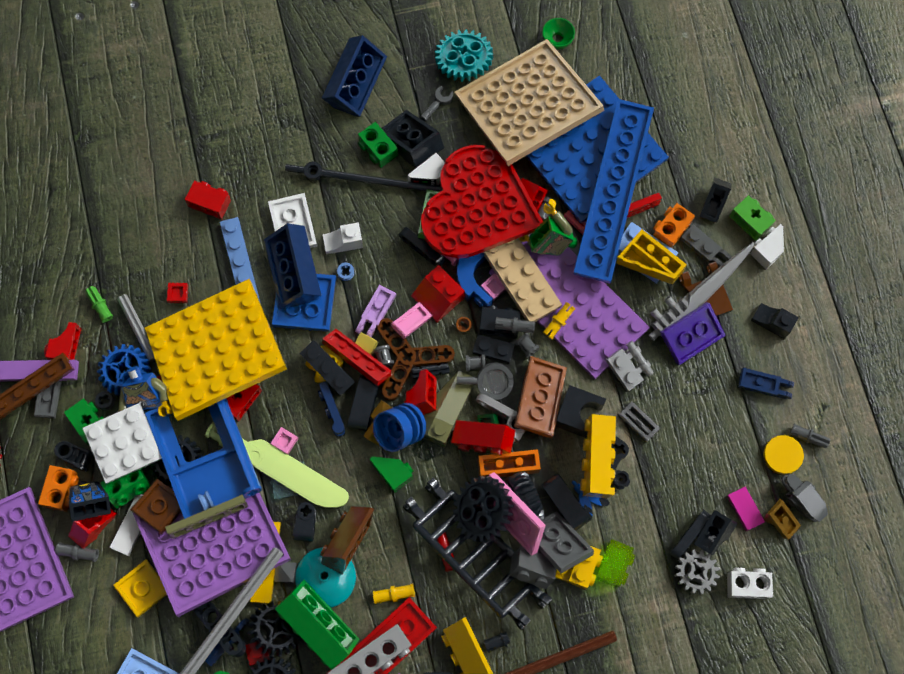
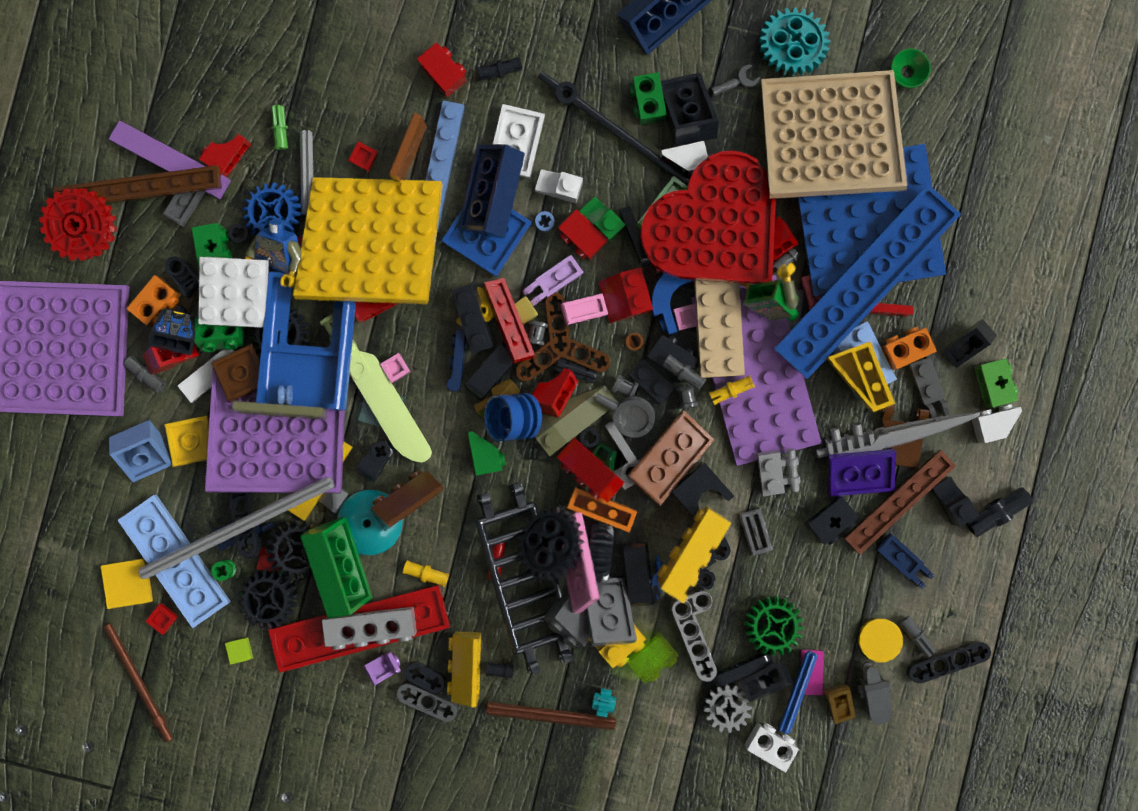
camera: 30 degrees right, 15 degrees up
none -> medium blue slope [109,420,172,482]
none -> dark orange tile [389,113,427,182]
none -> black pin [478,57,523,81]
none -> red brick [558,209,608,261]
none -> green arch [579,197,625,244]
none -> black bush [580,428,600,447]
none -> teal gear [592,688,616,718]
none -> light grey beam [670,589,717,681]
none -> green gear [744,596,804,656]
none -> blue axle [778,651,818,734]
none -> black brick [805,496,859,545]
none -> copper plate [844,450,956,555]
none -> black beam [907,641,991,684]
none -> black piece [966,487,1033,537]

